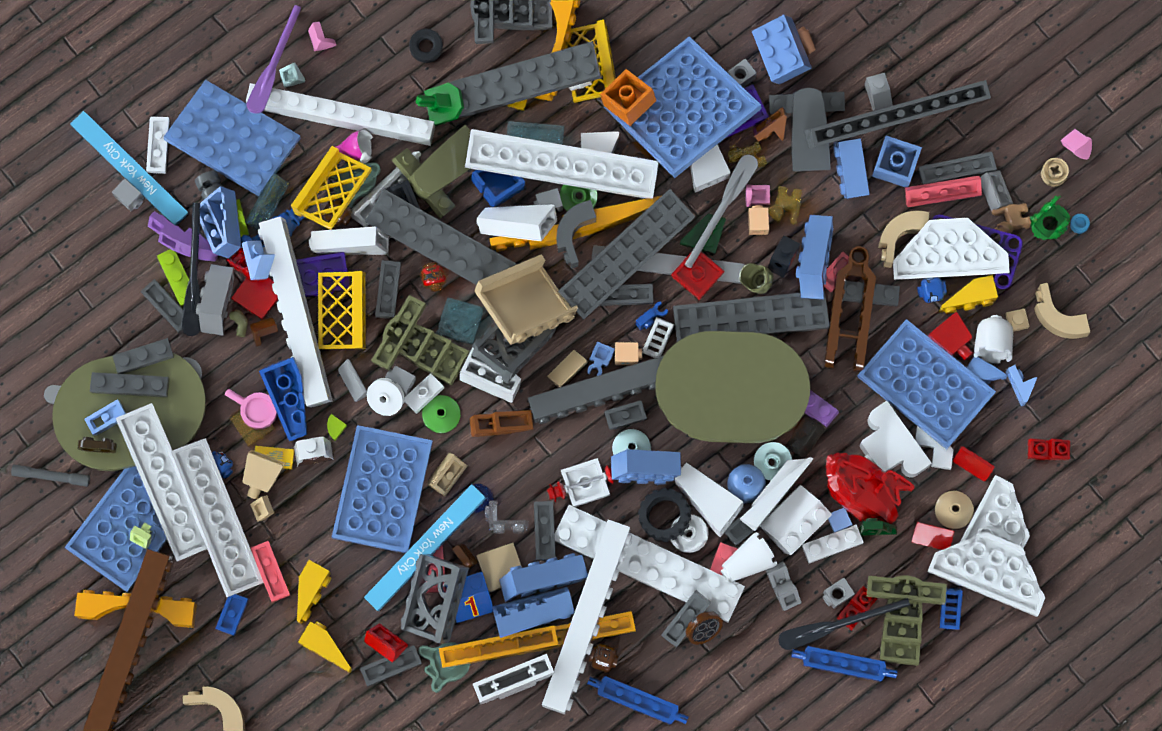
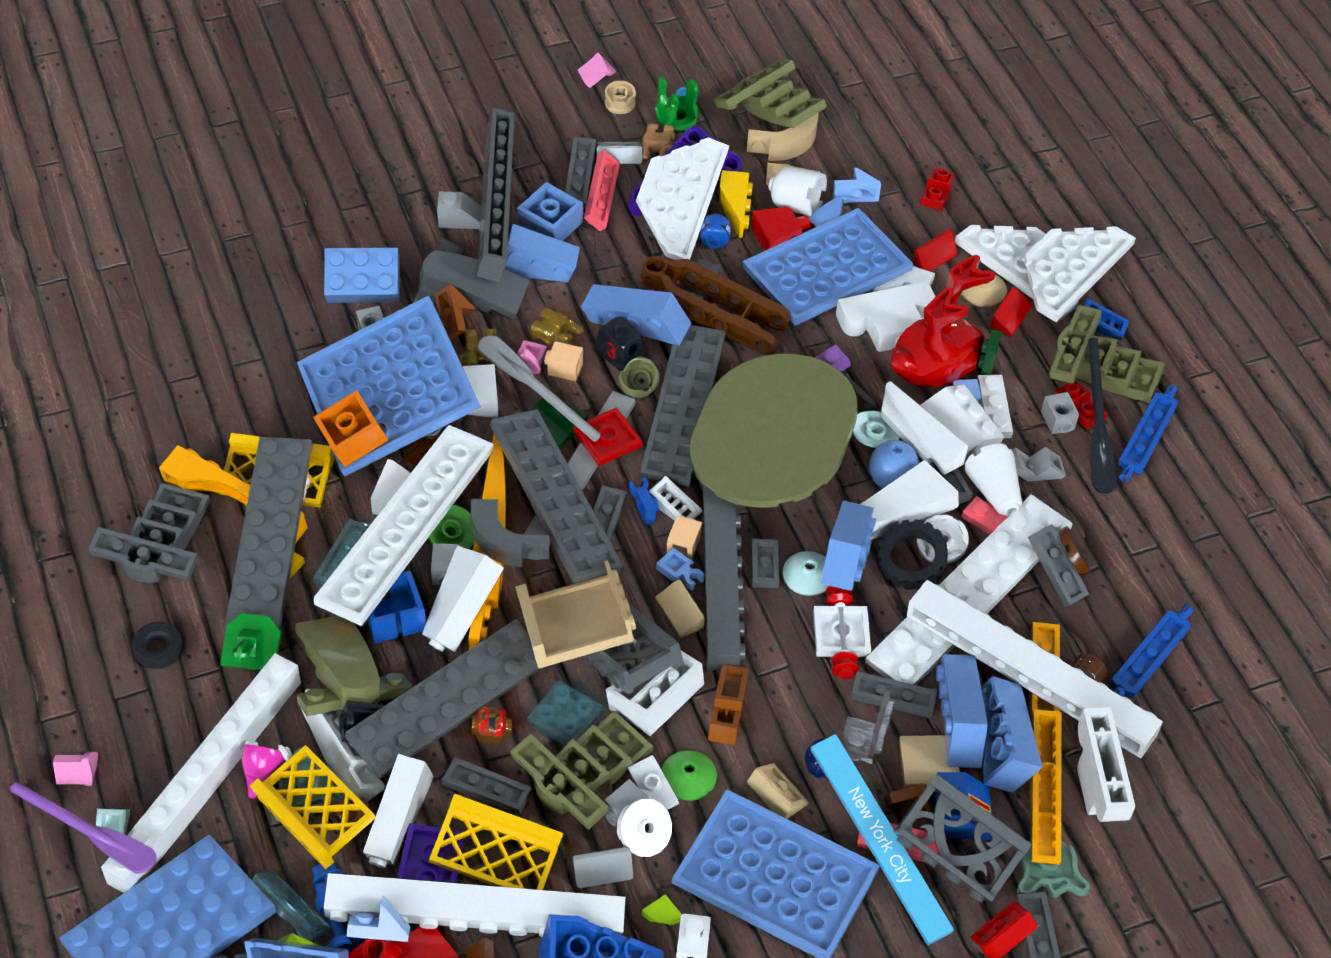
camera: 75 degrees left, 25 degrees down
tan arch [878,211,929,268] -> none
none -> olive slope [713,59,827,128]

